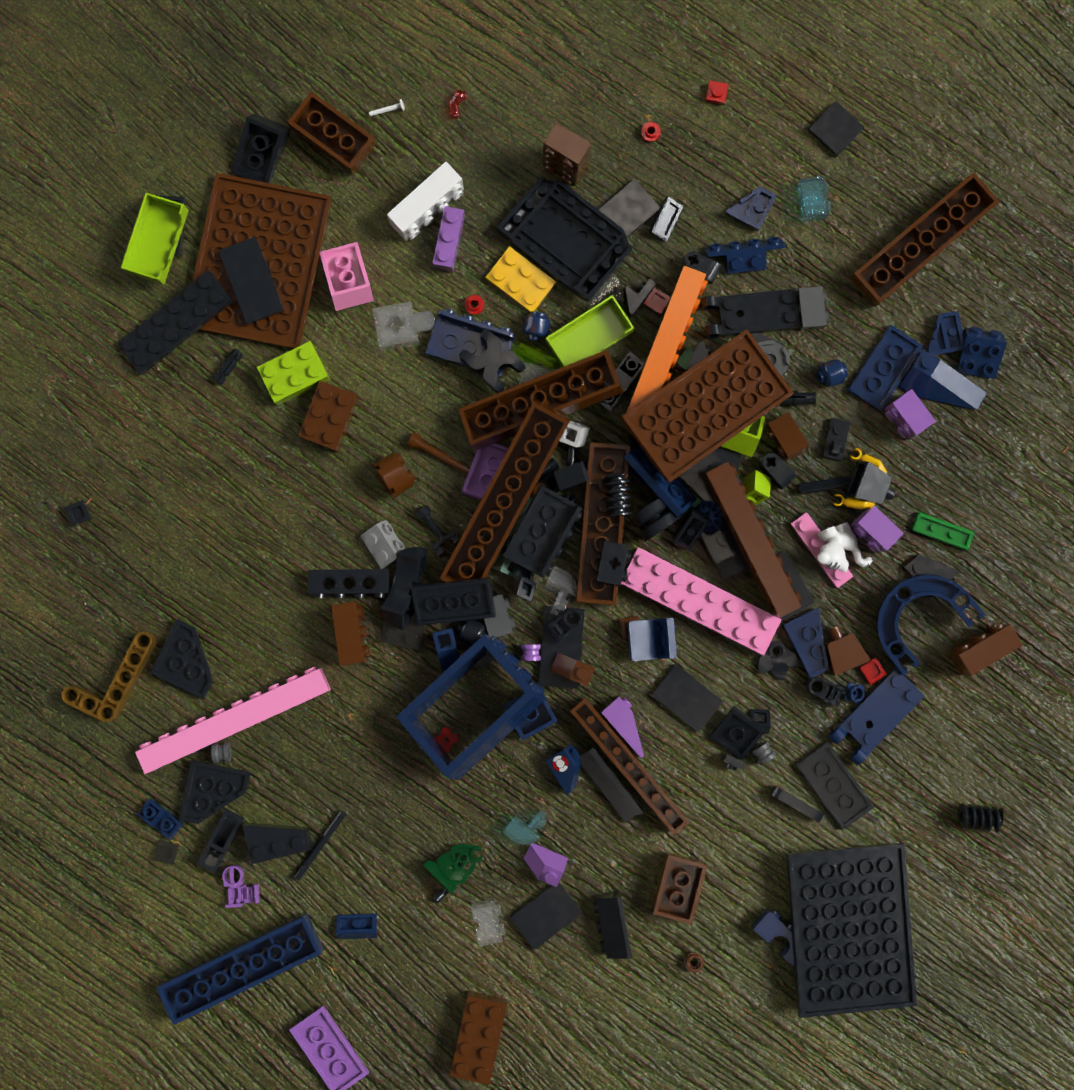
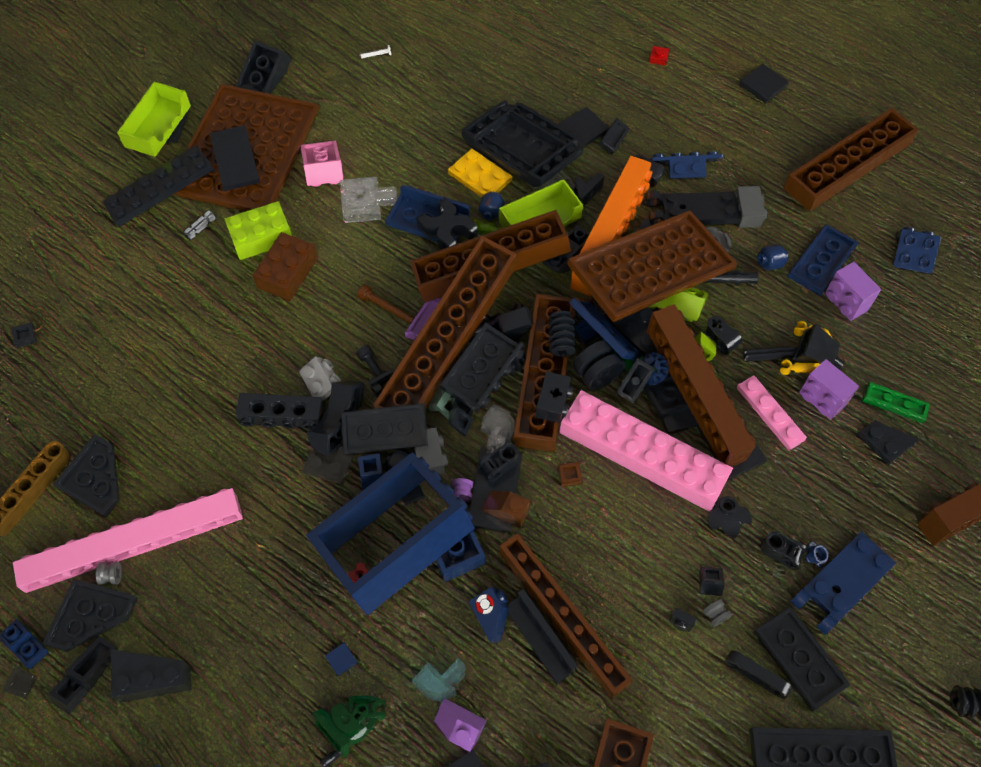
camera: 10 degrees right, 25 degrees down
medium lavender piece [222,864,260,908] -> none
reddish brown brick [287,91,377,175] -> none
black bar [293,810,346,880] -> none
reddish brown brick [331,602,370,665] -> none
reddish brown brick [372,453,415,499] -> none
white piece [387,162,464,241] -> none
medium lavender brick [432,206,465,273] -> none
clear red arm [448,90,467,119] -> none
red plate [465,295,484,315] -> none
reddish brown brick [543,122,591,186] -> none
white brick [560,421,590,448] -> none
medium lavender slope [600,696,644,758] -> none
bracket [627,618,677,661] -> none
red plate [641,122,661,142] -> none
plate [644,287,671,315] -> none
black tile [651,664,723,733] -> none
black tile [710,705,766,760] -> none
dark blue wing [725,186,777,231] -> none
reddish brown brick [766,412,809,462] -> none
dark blue wing [783,607,829,678] -> none
clear light blue brick [797,176,831,222] -> none
white animal [818,522,872,572] -> none
black hinge [822,418,851,461] -> none
reddish brown torso [824,625,870,676] -> none
red tile [858,657,887,685] -> none
dark blue piece [876,574,985,675] -> none
dark blue wedge [899,350,987,410] -> none
dark blue wing [927,311,965,356] -> none
none -> dark blue tile [325,642,358,676]

